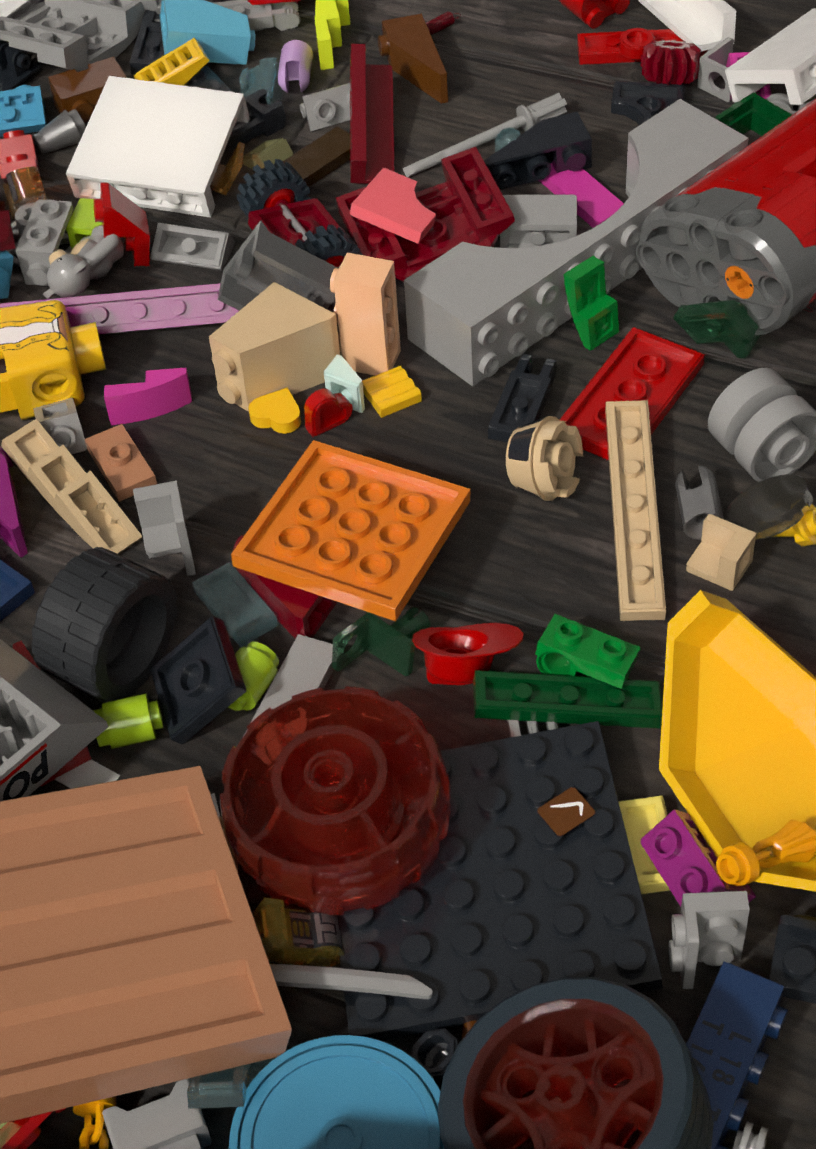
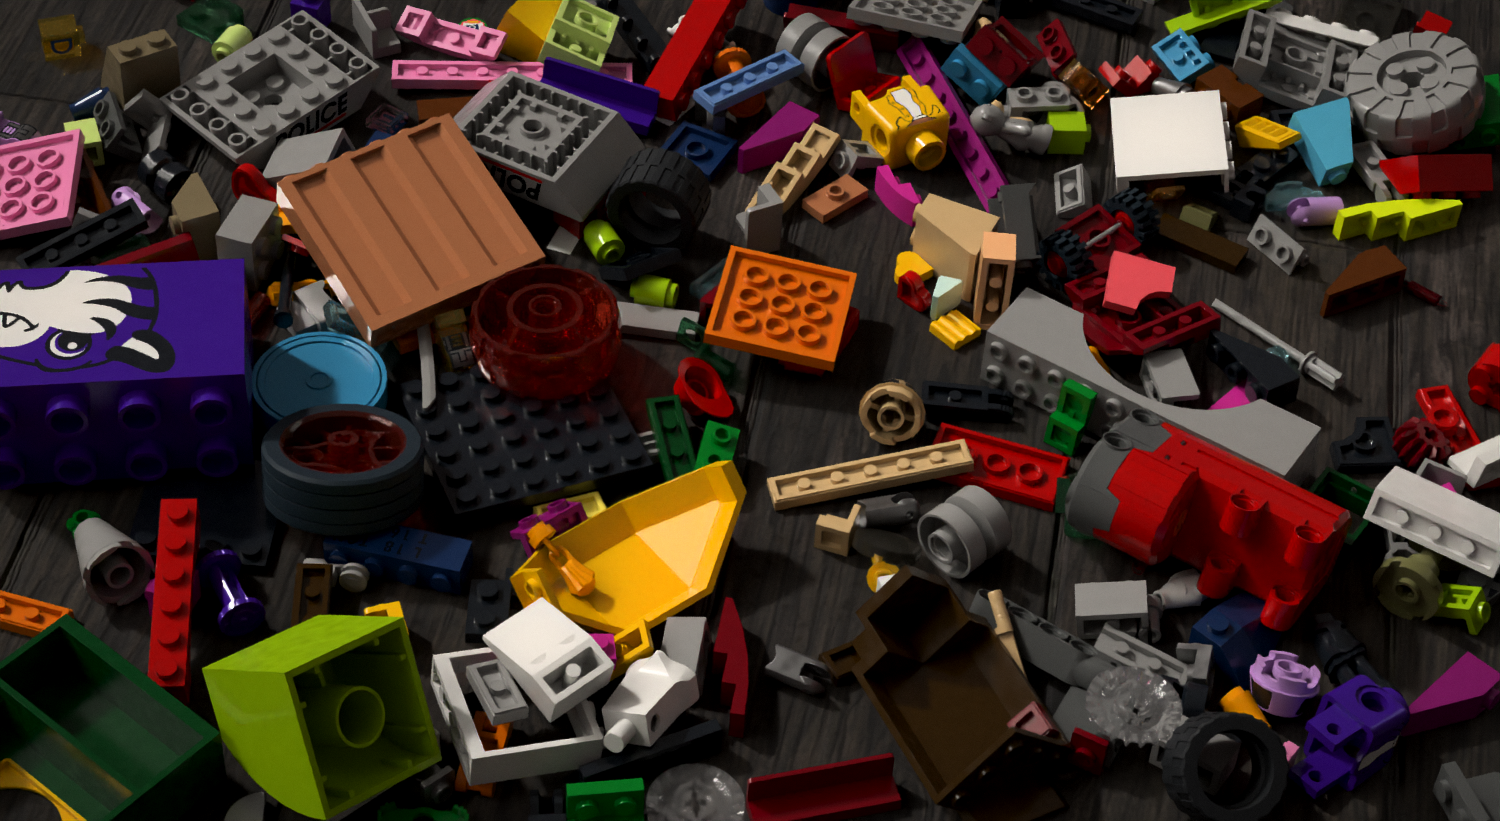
camera: 70 degrees right, 5 degrees down
red slope [93,183,150,266] -> none
dark red panel [350,44,394,184] -> none
reddish brown sticker [537,787,595,836] -> none
light grey bracket [669,891,750,989] -> none

